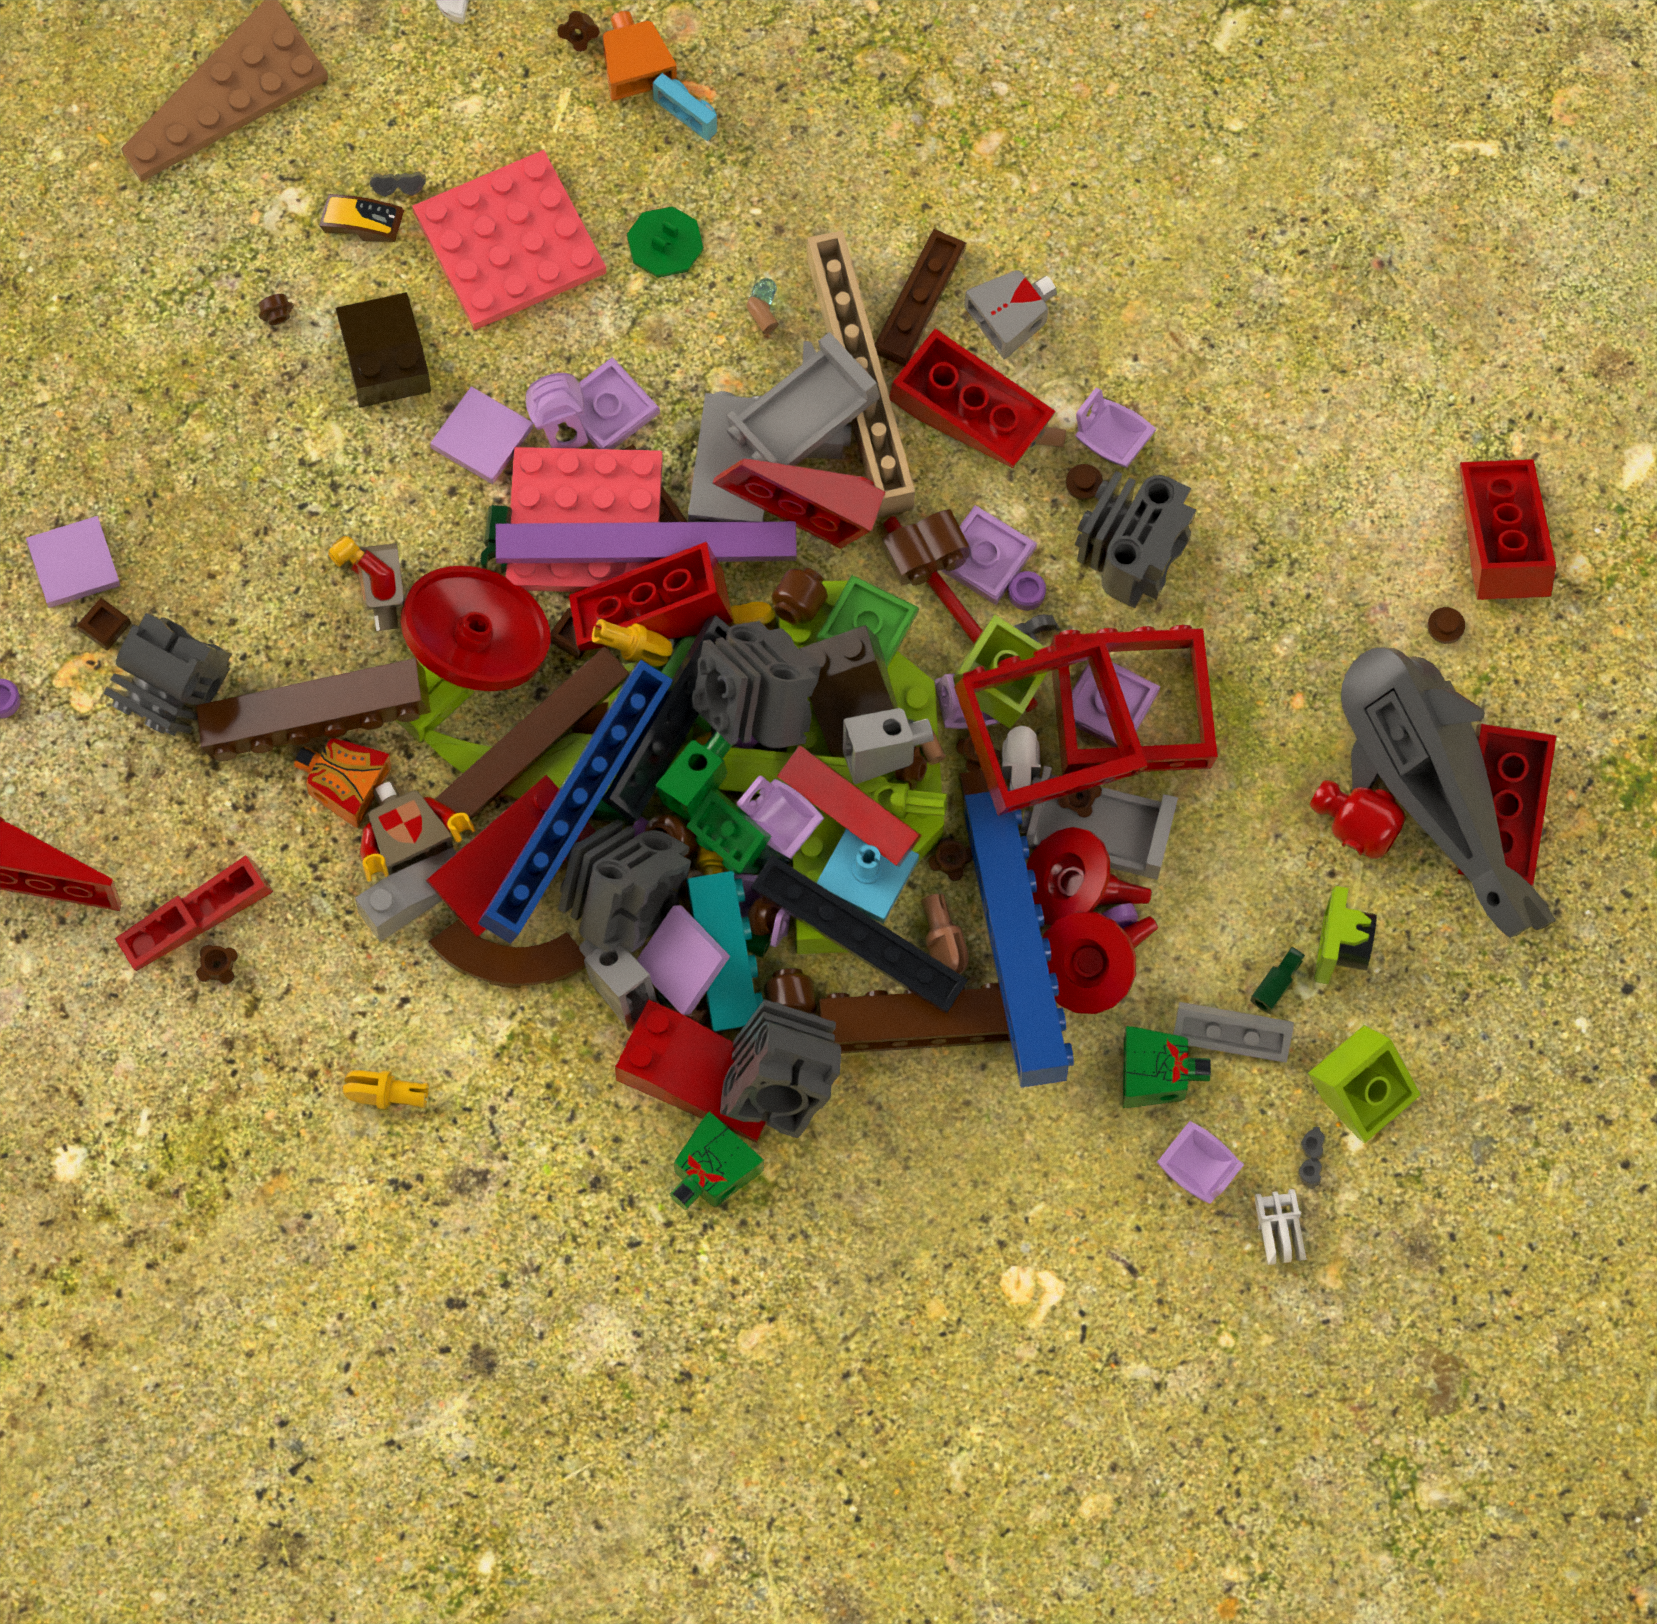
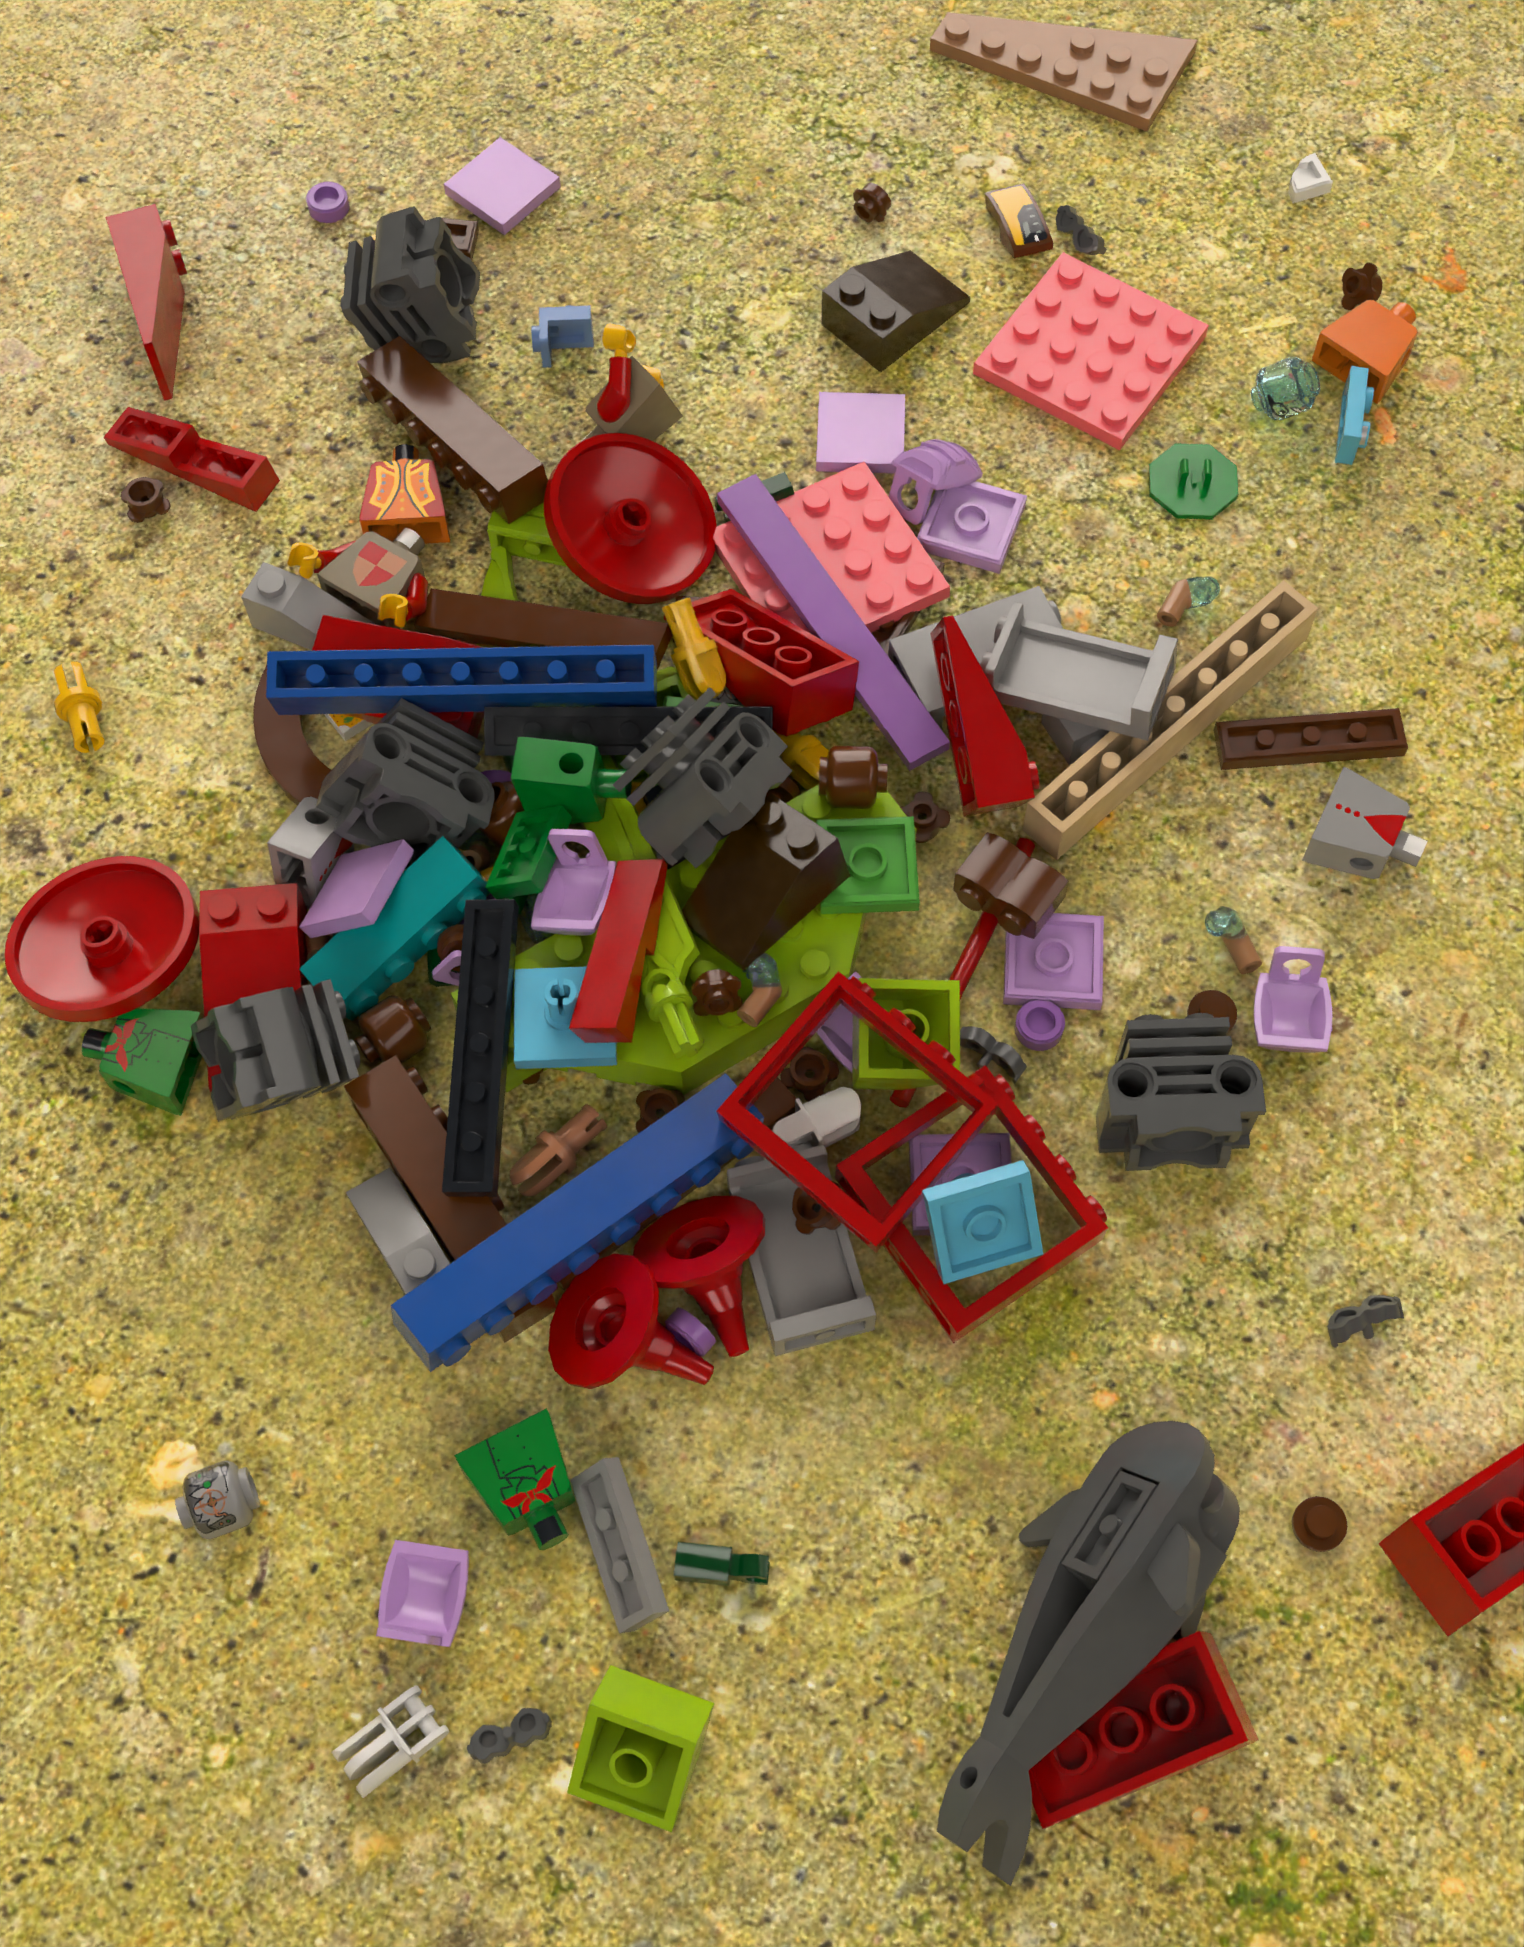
camera: 65 degrees right, 5 degrees down
light grey torso [843,708,934,784] -> none
red slope [889,328,1056,468] -> none
red piece [1310,780,1406,859] -> none
lime piece [1314,886,1377,984] -> none
none -> red dish [5,856,199,1022]
none -> light grey head [175,1460,260,1540]
none -> light grey slope [346,1168,450,1295]
none -> medium blue bracket [531,305,594,368]
none -> reddish brown plate [900,791,950,843]
none -> medium azure tile [922,1160,1043,1284]
none -> clear light blue head [1251,356,1320,421]
none -> dark grey piece [1327,1295,1404,1348]

